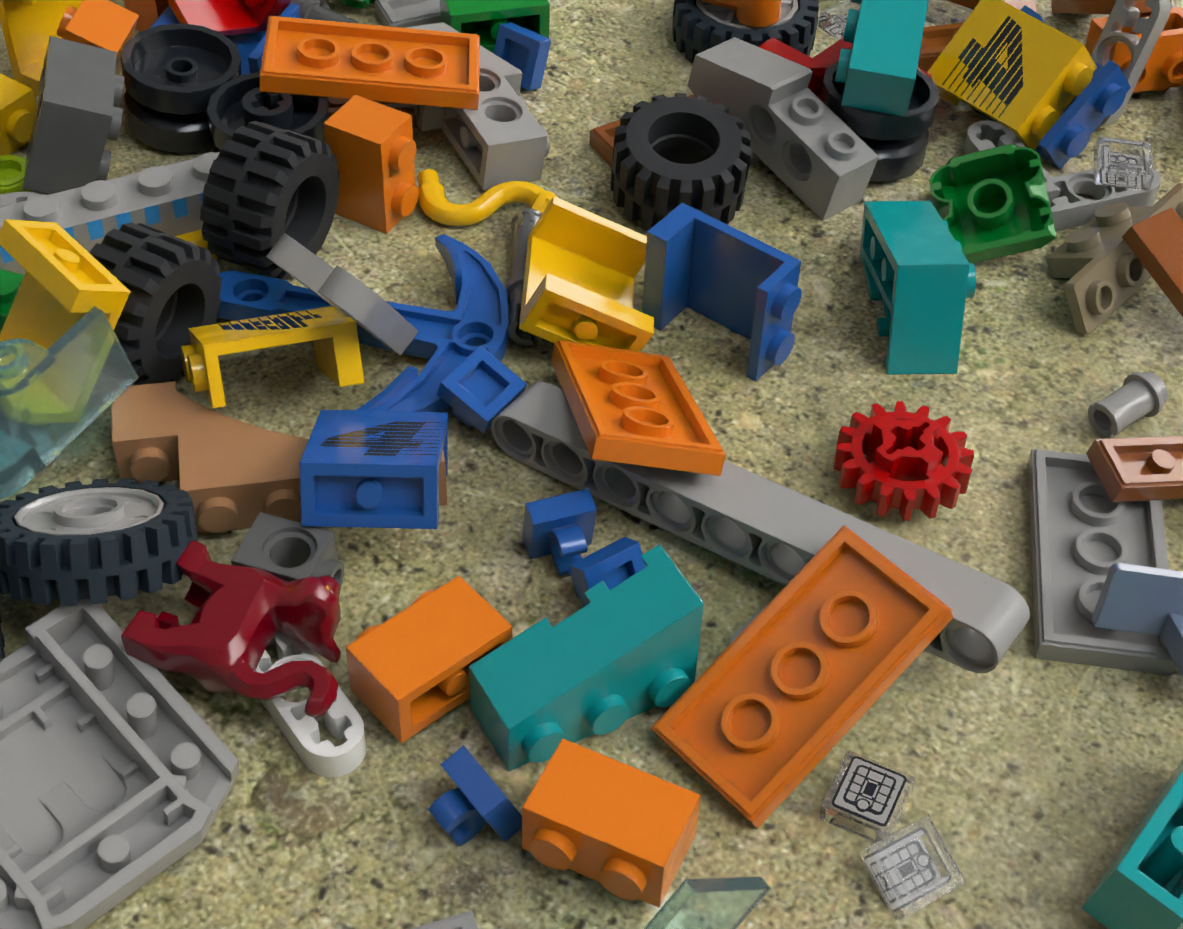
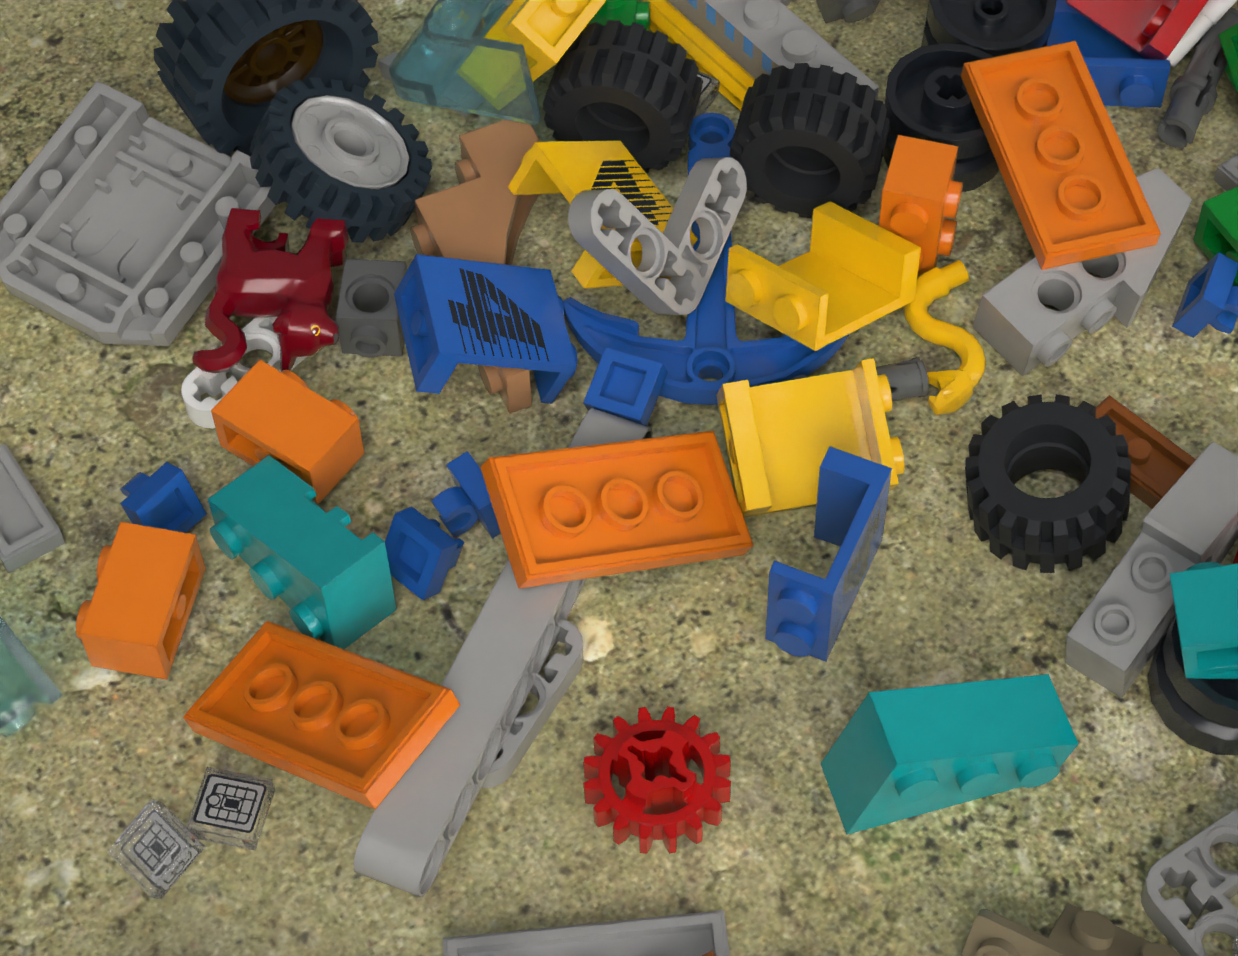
camera: 80 degrees right, 10 degrees up
green slope [929,144,1057,263] -> none
none -> yellow panel [725,201,921,351]

